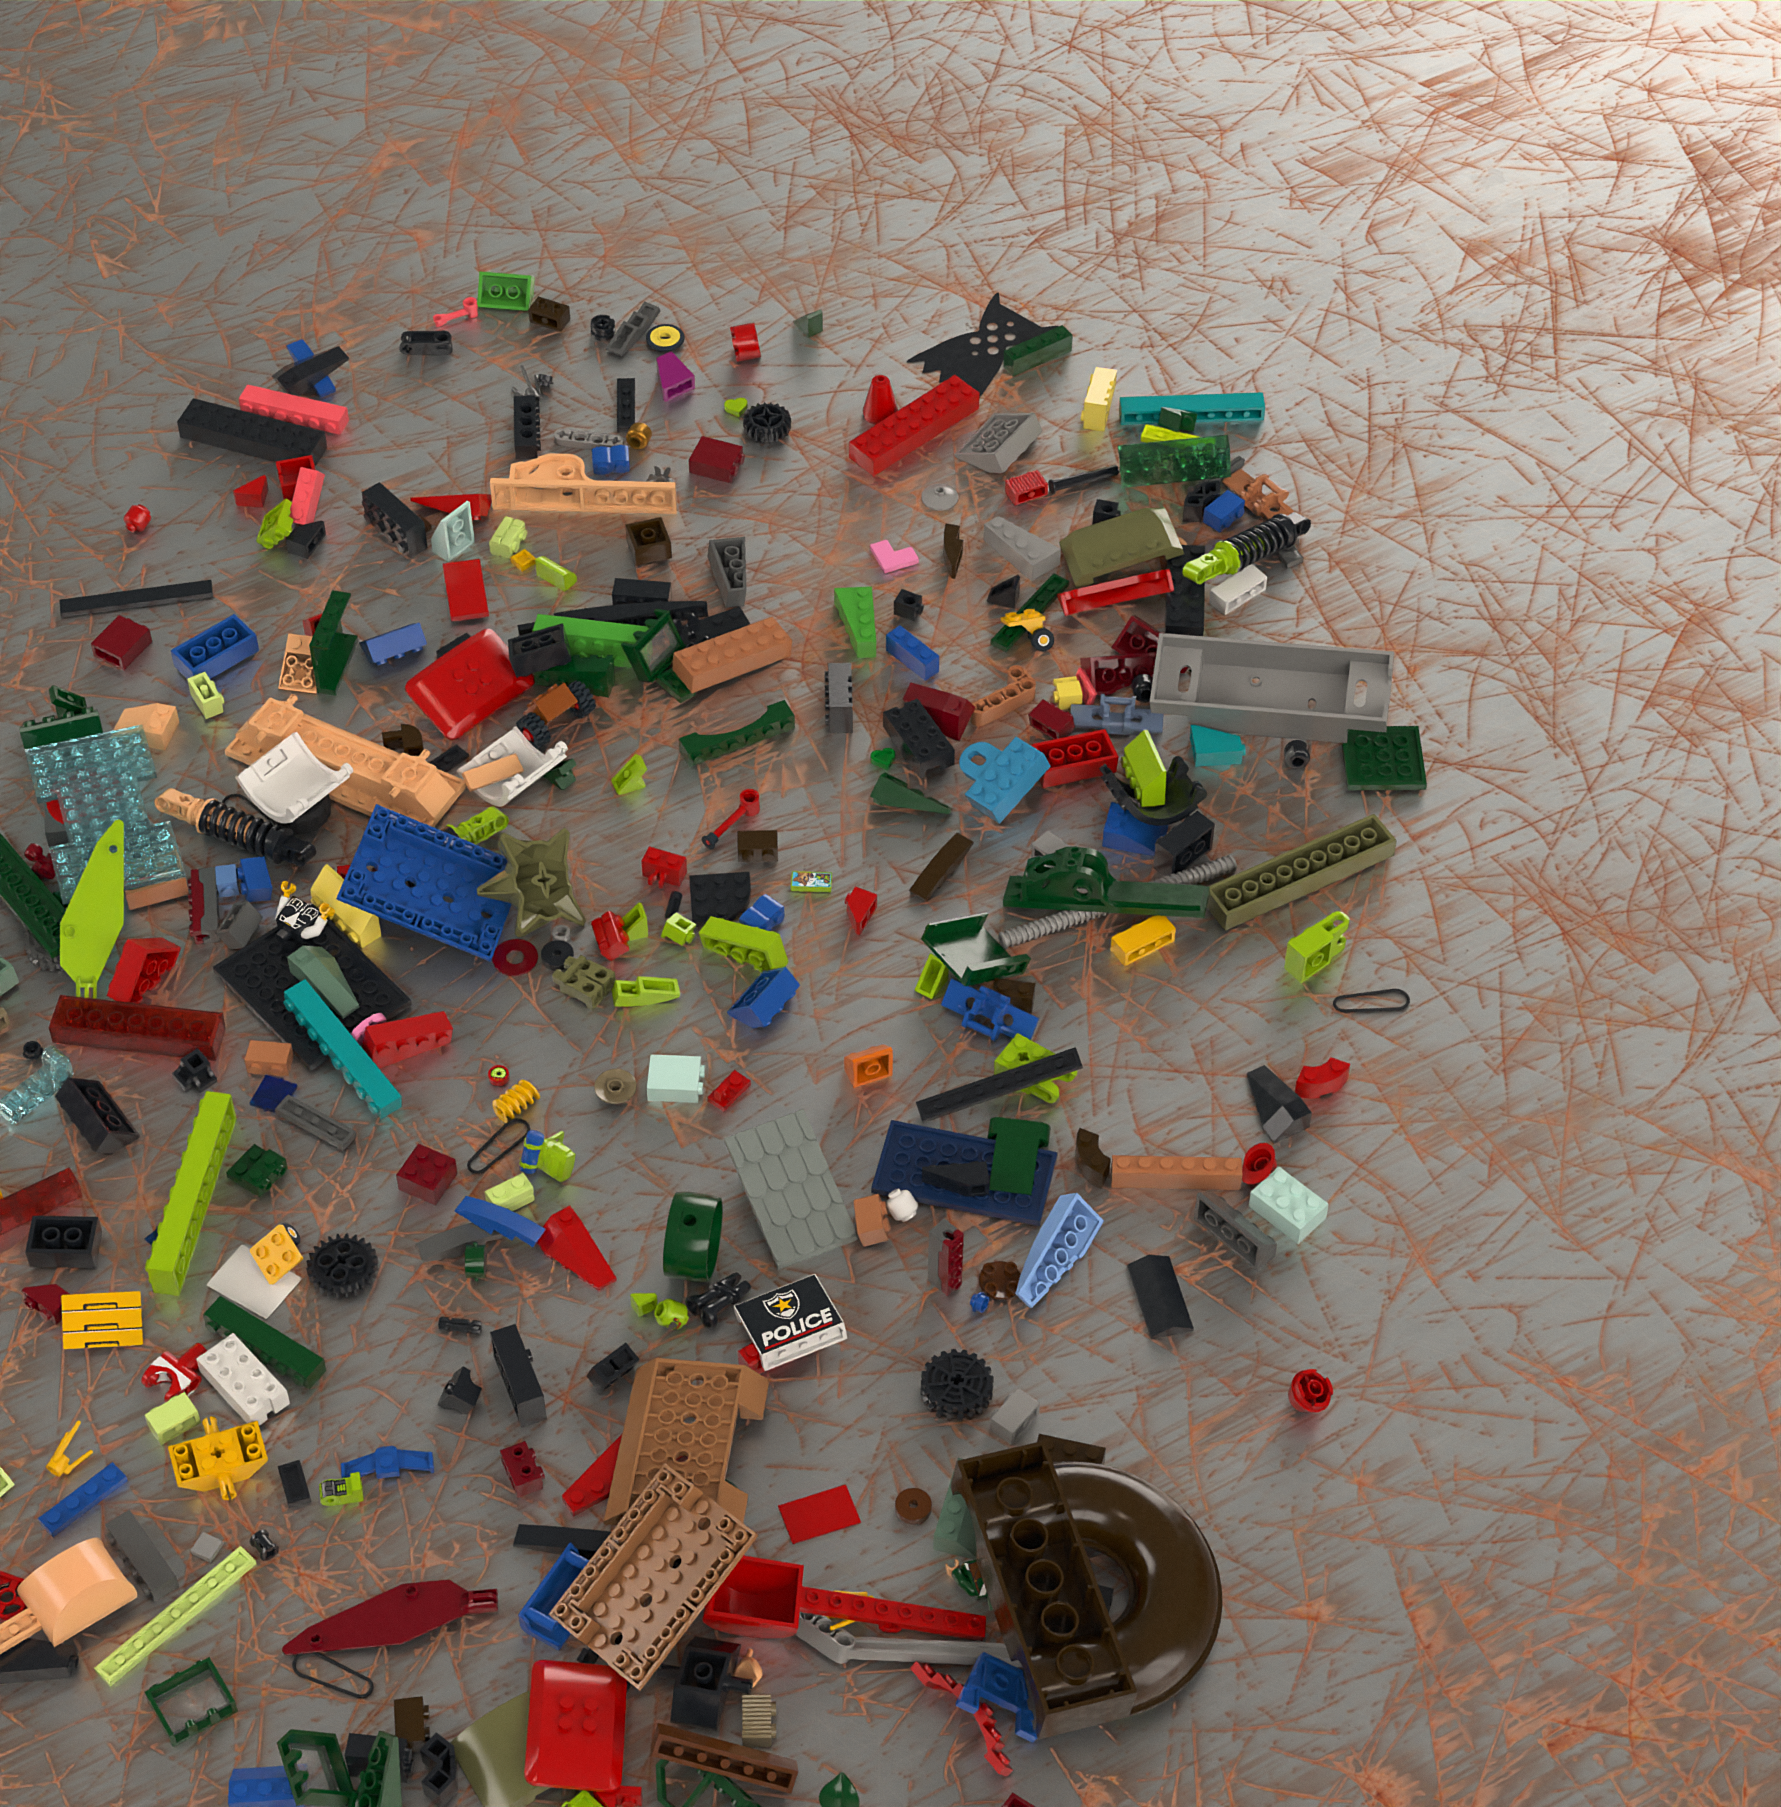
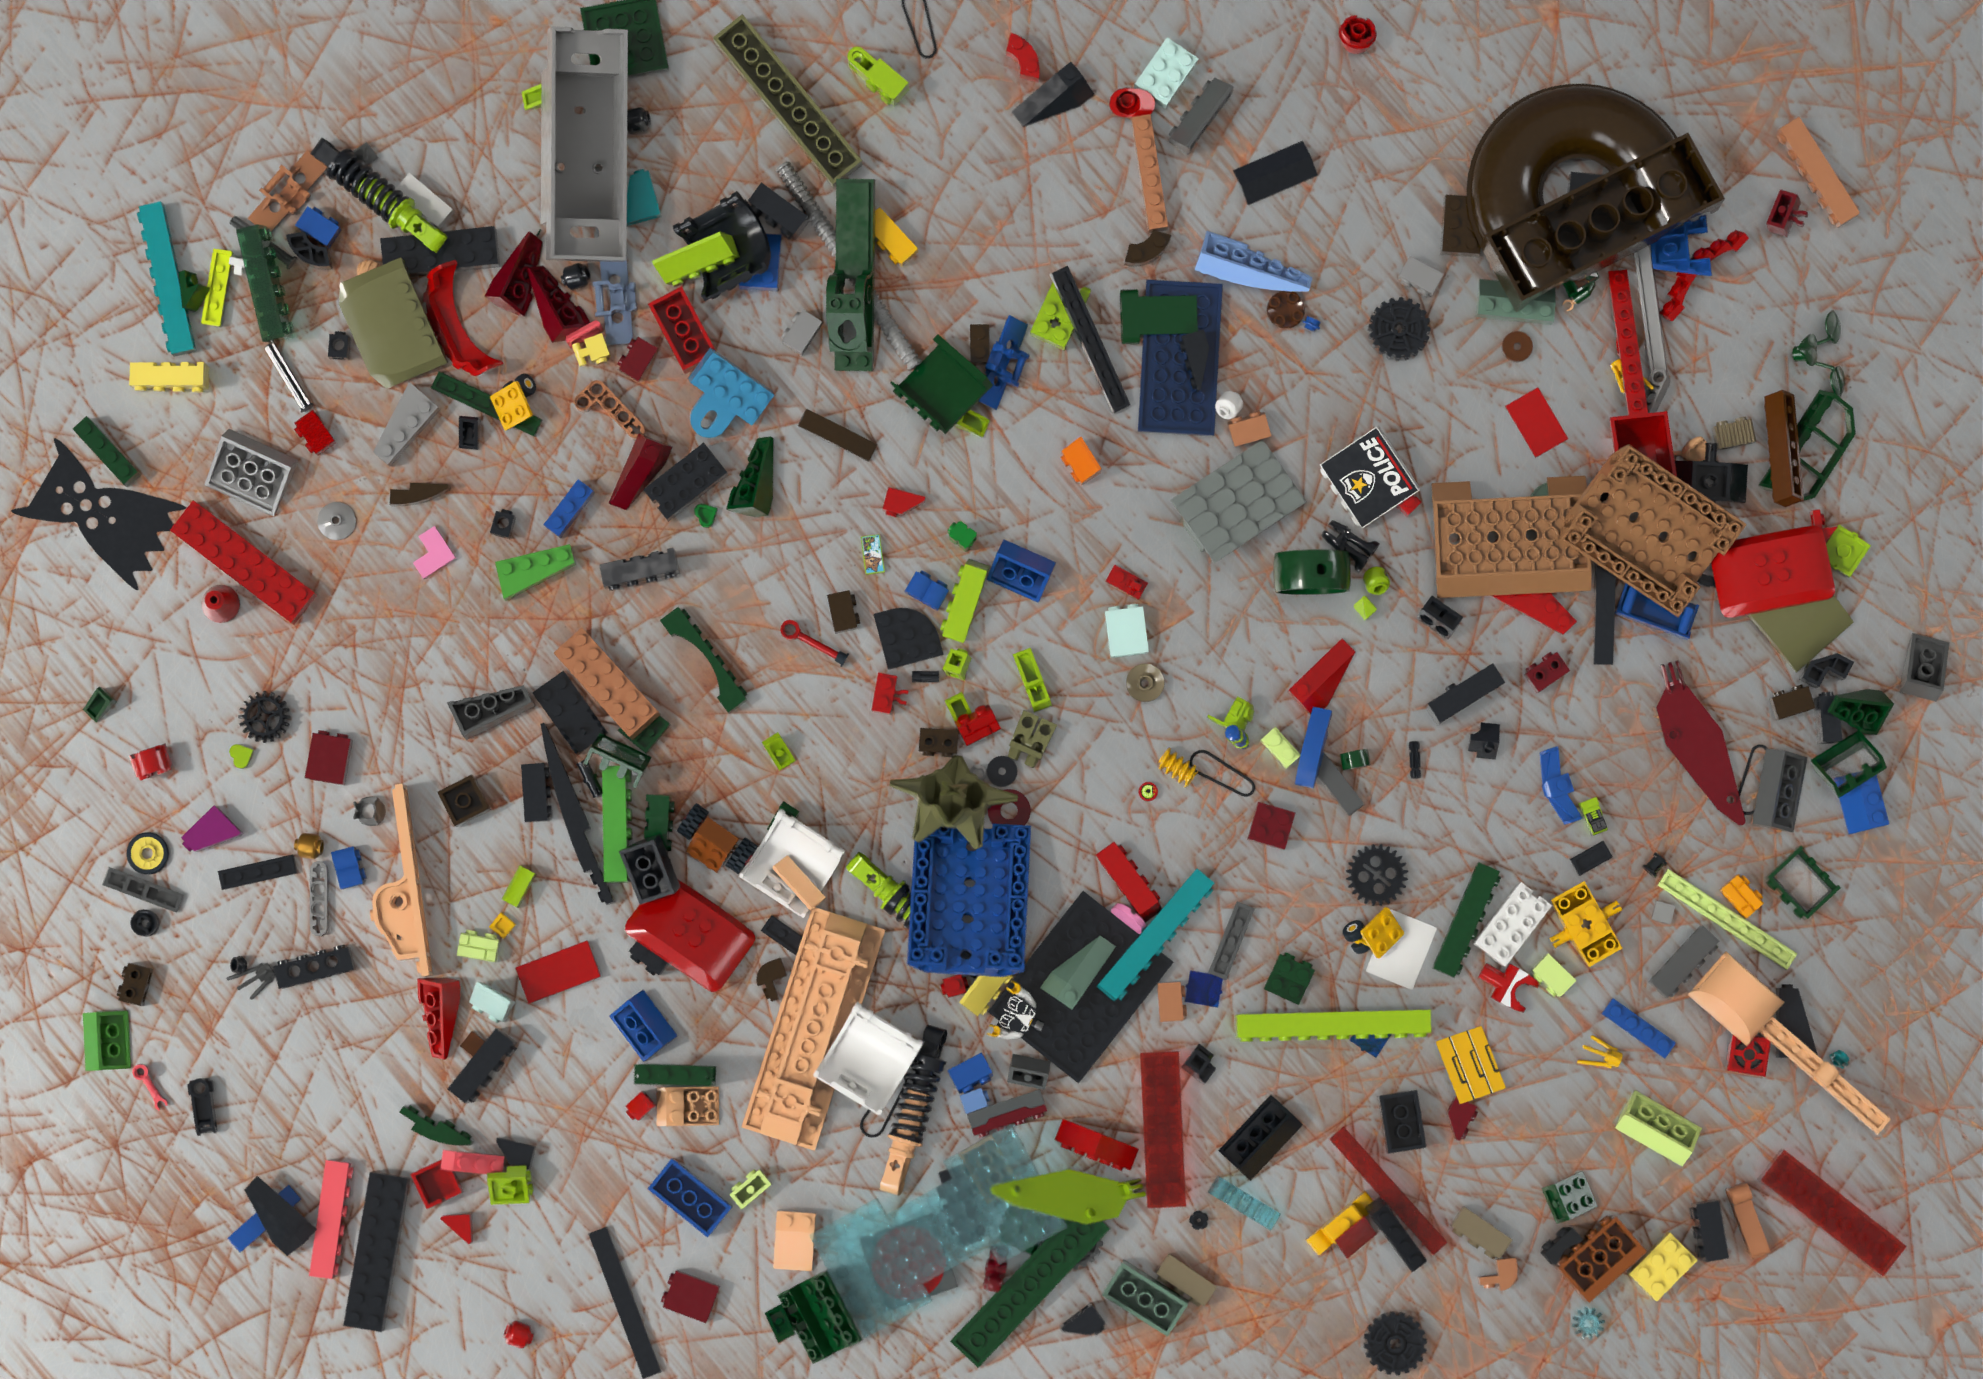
camera: 100 degrees left, 35 degrees up
piece [928,1219,964,1296] -> none
none -> dark green slope [399,1105,474,1146]
none -> dark brown brick [919,728,959,758]
none -> green brick [947,521,977,552]
none -> light orange brick [1719,874,1764,919]
none -> dark grey slope [1752,748,1807,833]

